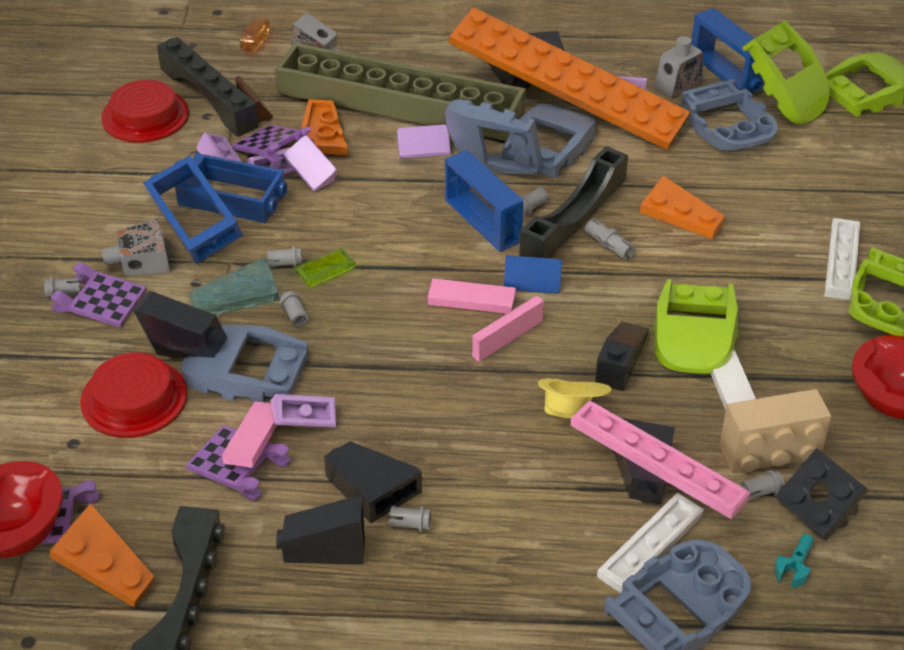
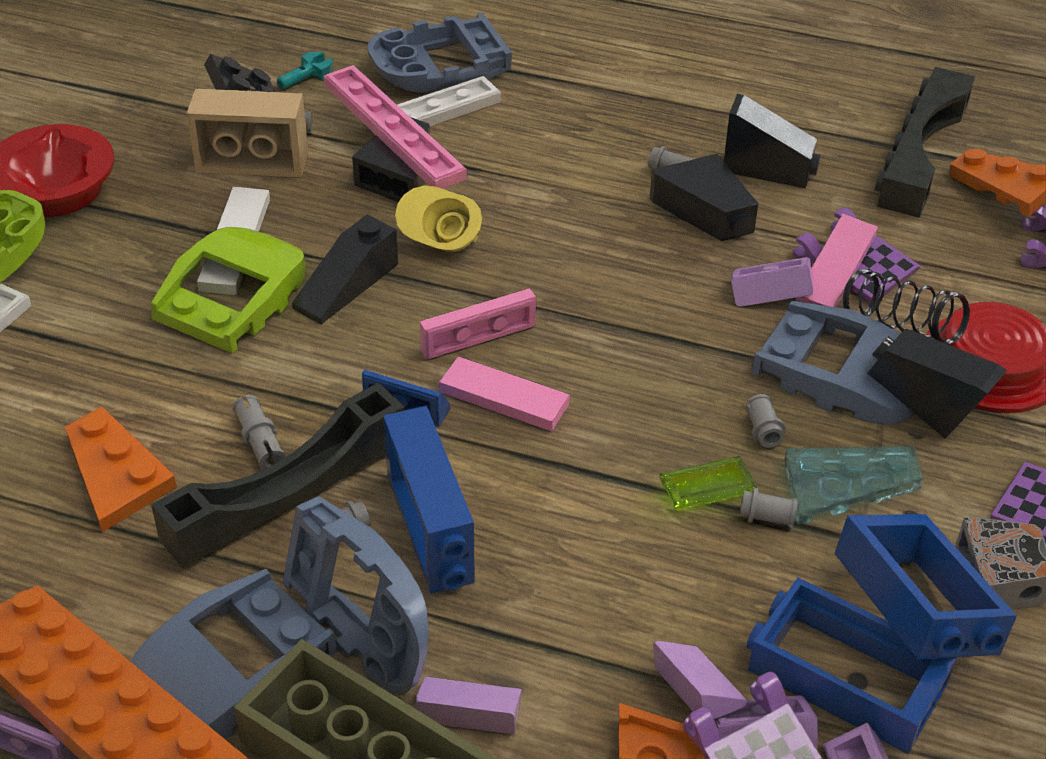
camera: 165 degrees left, 0 degrees up
none -> black piece [843,269,970,345]

